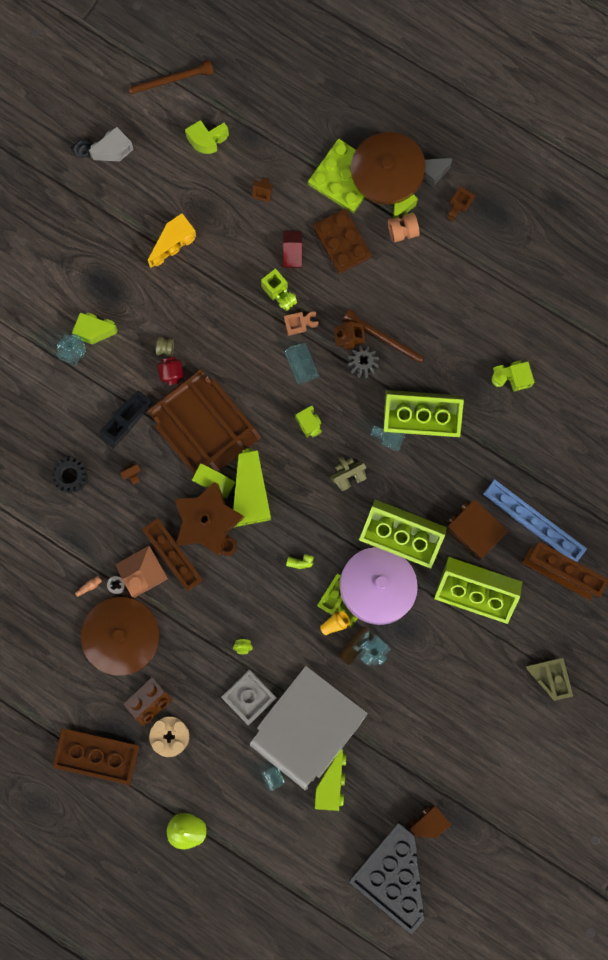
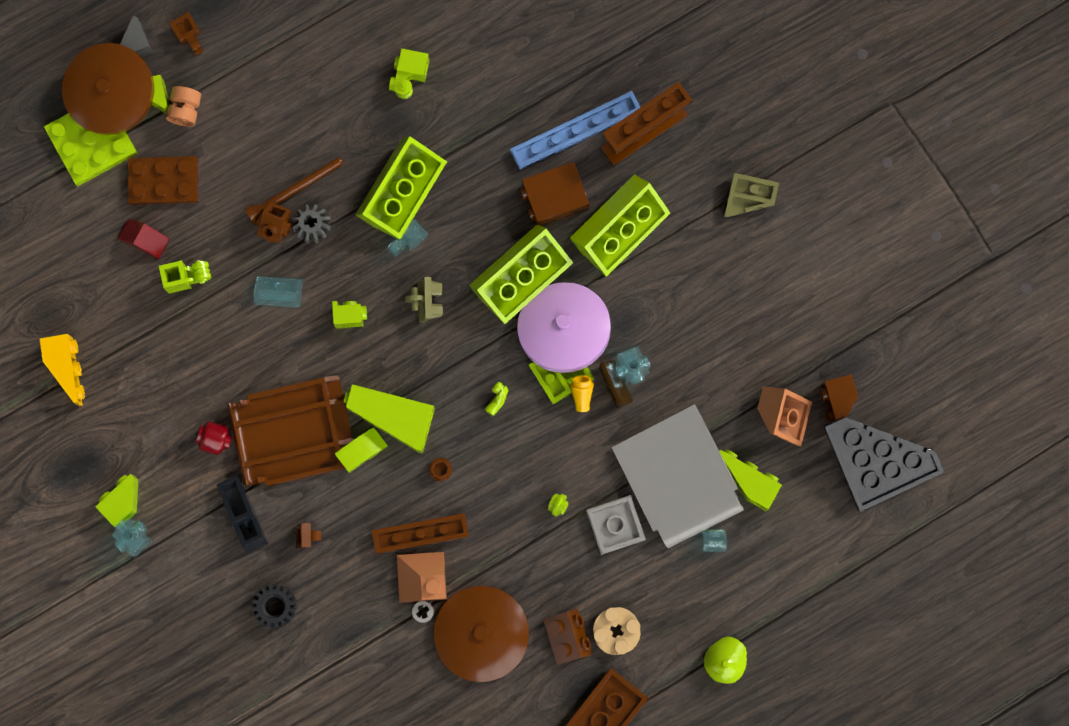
camera: 60 degrees left, 0 degrees up
nougat piece [75,576,102,597] -> none
olive wheel [156,336,174,357] -> none
reddish brown plate [175,482,245,556] -> none
reddish brown tile [252,177,273,203] -> none
nougat plate [284,312,319,336] -> none
none -> nougat slope [757,386,812,446]

